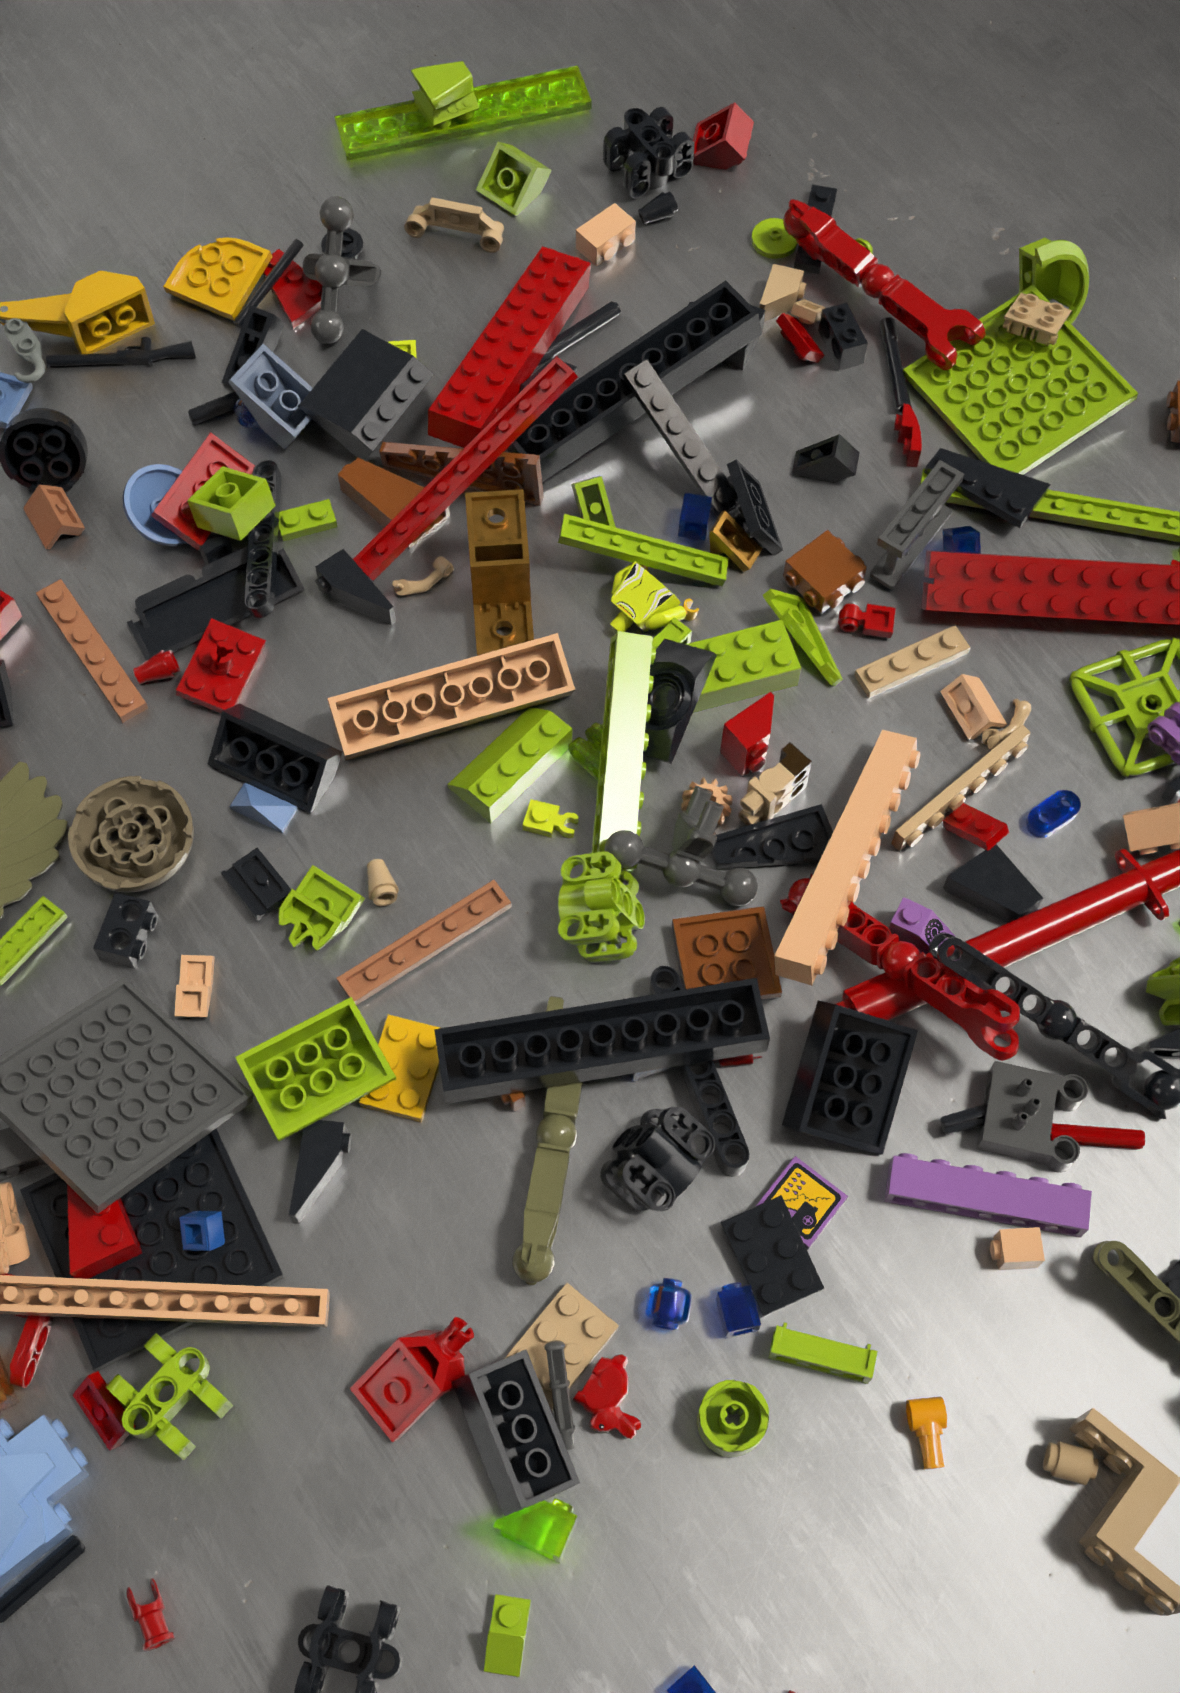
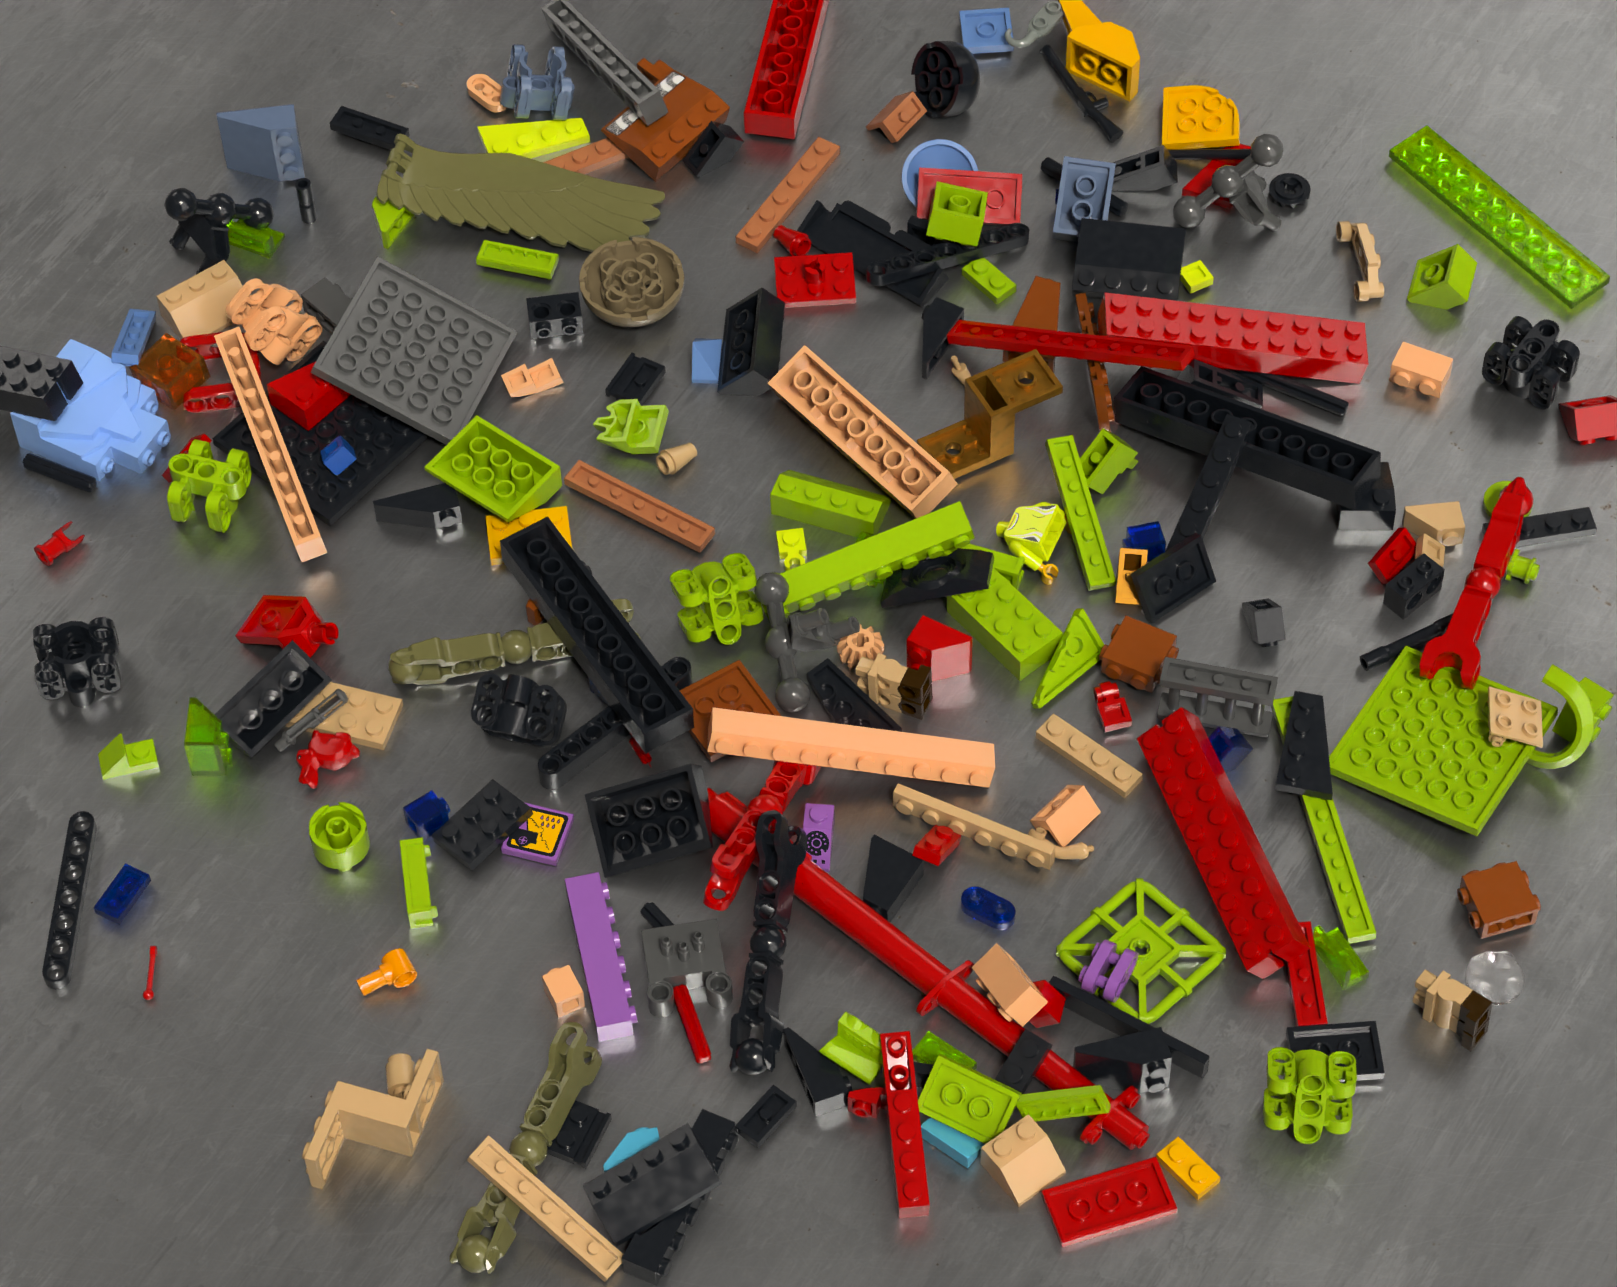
camera: 70 degrees right, 10 degrees down
lime piece [411,61,480,129] -> none
black cone [638,191,678,225] -> none
clear blue head [645,1278,692,1330] -> none
red slope [894,403,922,468] -> none

